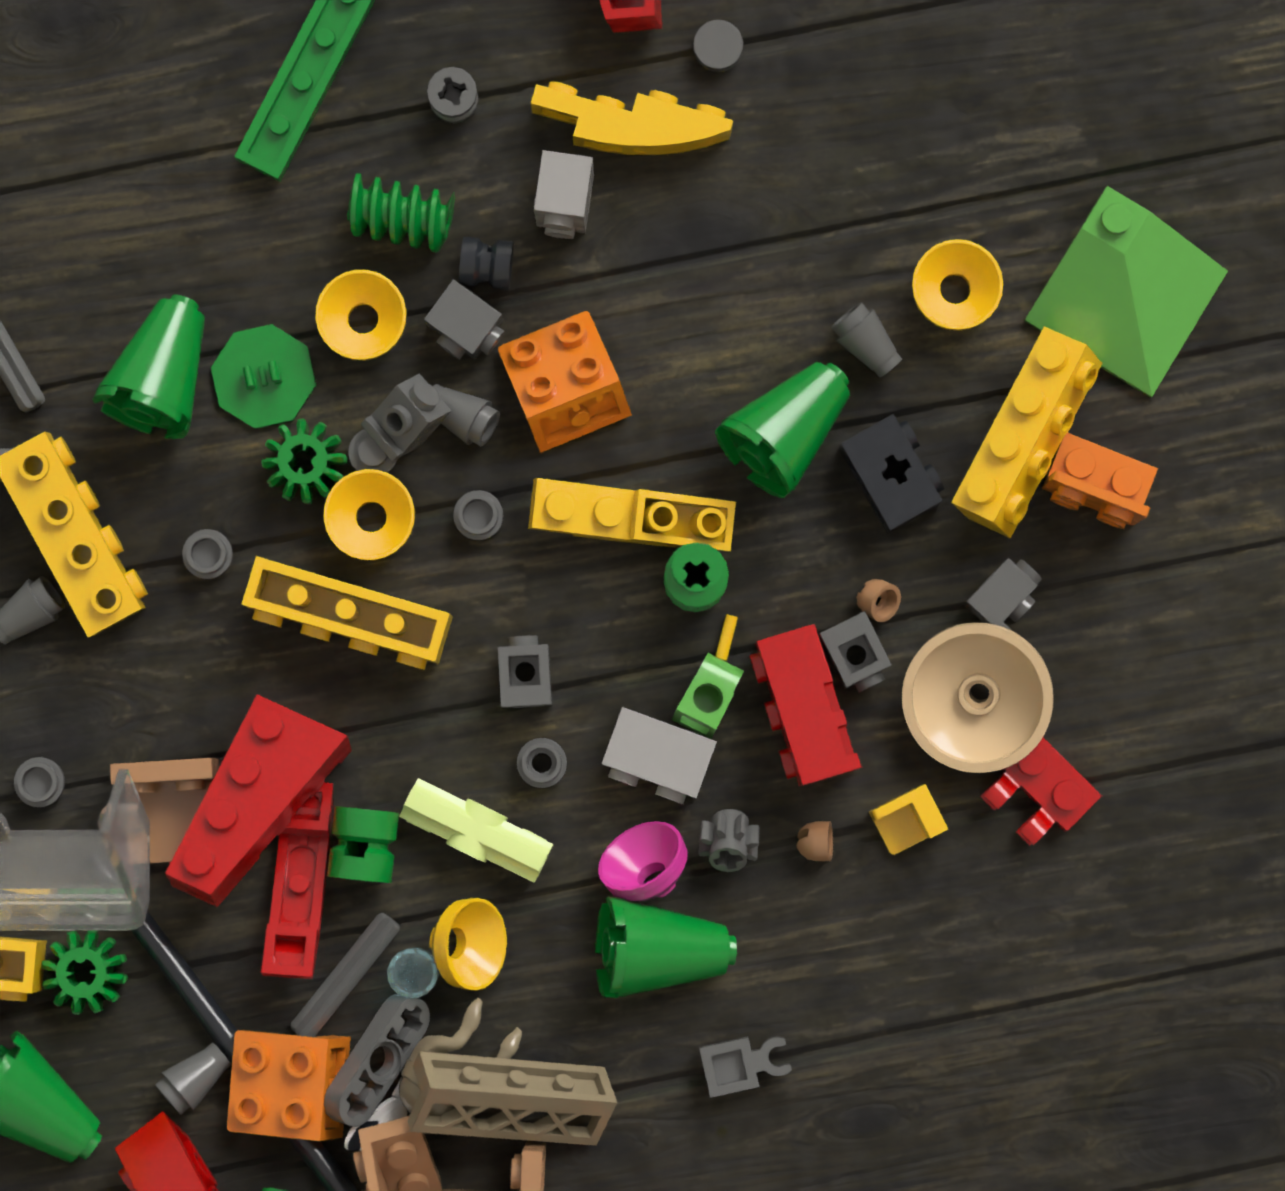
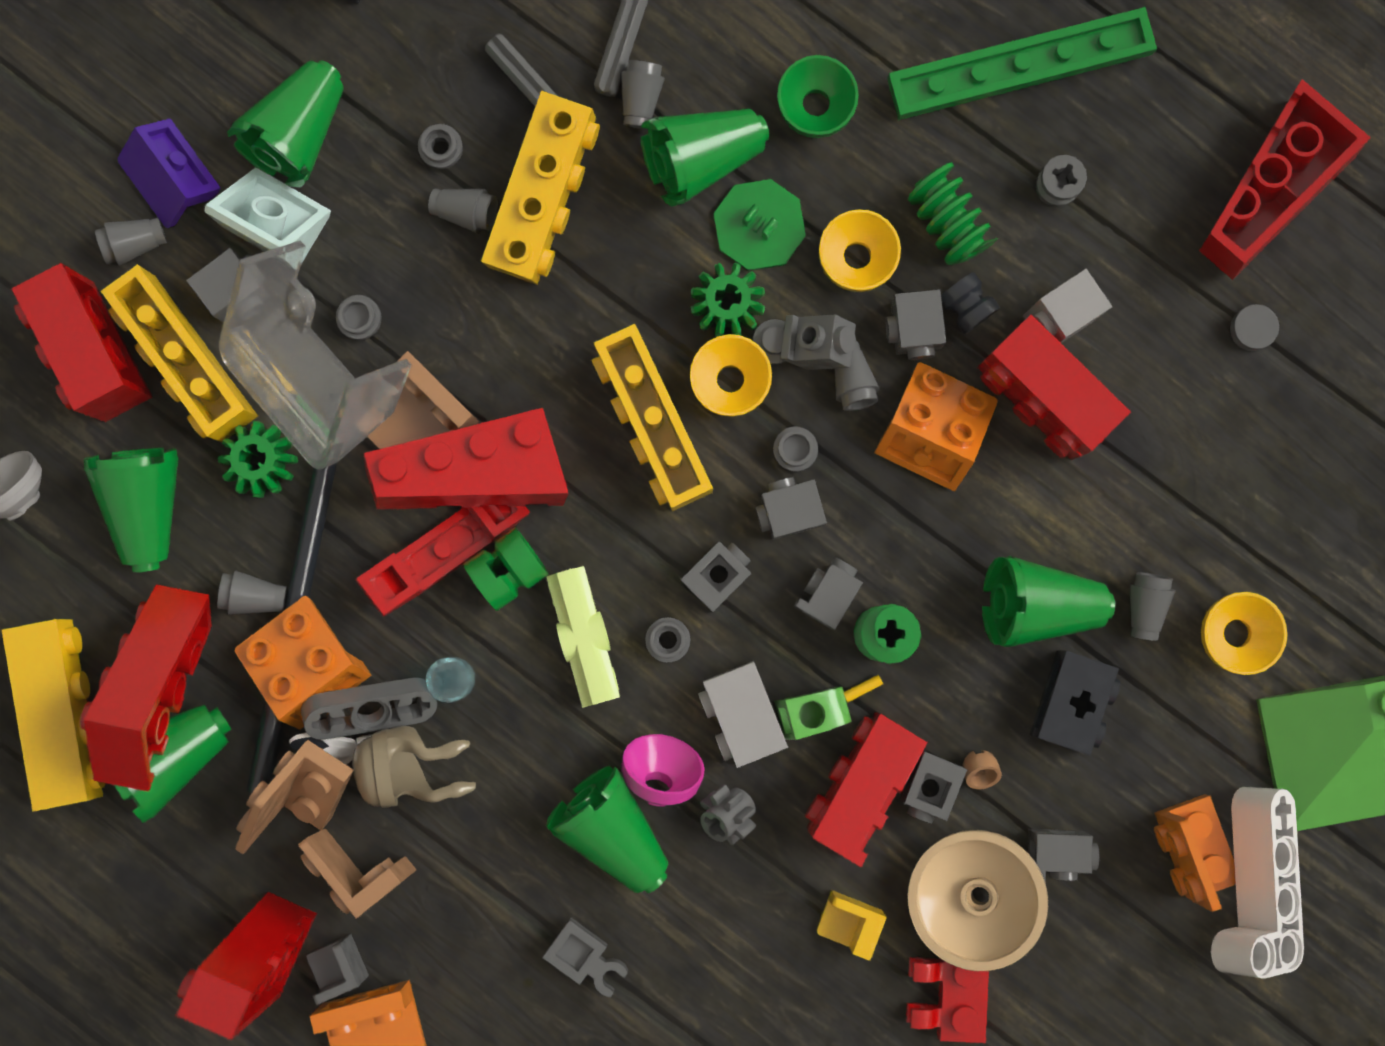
camera: 50 degrees right, 0 degrees up
dark grey plate [182,529,233,579] -> none
dark grey axle [290,913,400,1037] -> none
dark tan fence [407,1051,617,1145] -> none
yellow piece [429,898,507,991] -> none
yellow slope [528,478,736,552] -> none
yellow slope [531,82,733,155] -> none
medium nougat hinge [797,821,833,861] -> none
yellow brick [951,326,1103,538] -> none
none -> dark grey cone [621,60,665,129]
none -> dark grey brick [755,477,827,540]
none -> green piece [777,55,859,138]
none -> dark grey brick [793,557,863,630]
none -> red piece [977,314,1131,460]
none -> white beam [1211,787,1304,978]

